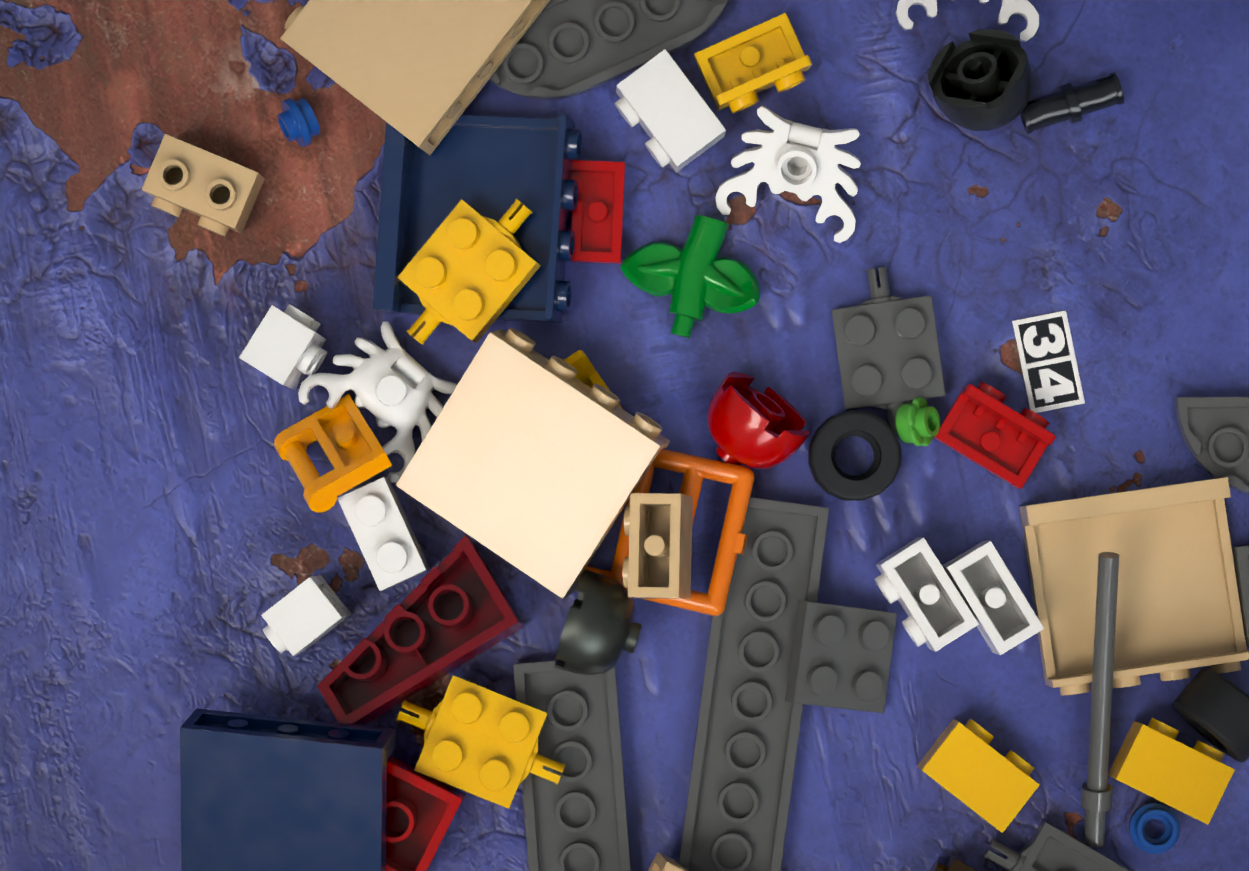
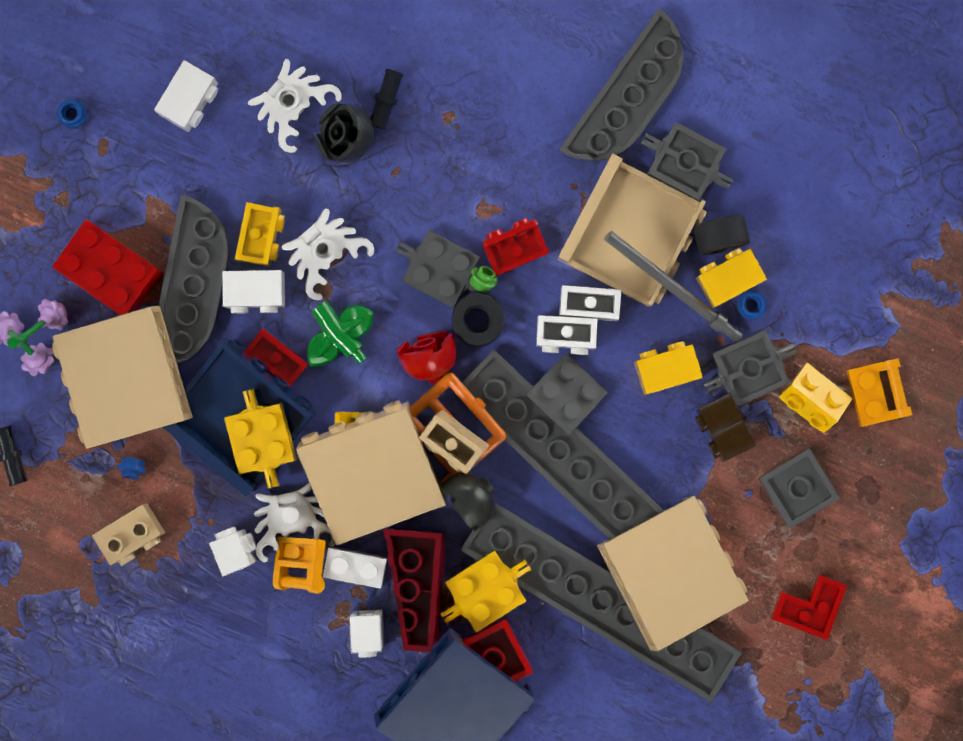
camera: 55 degrees left, 0 degrees up
white sticker [1012,310,1085,413] -> none

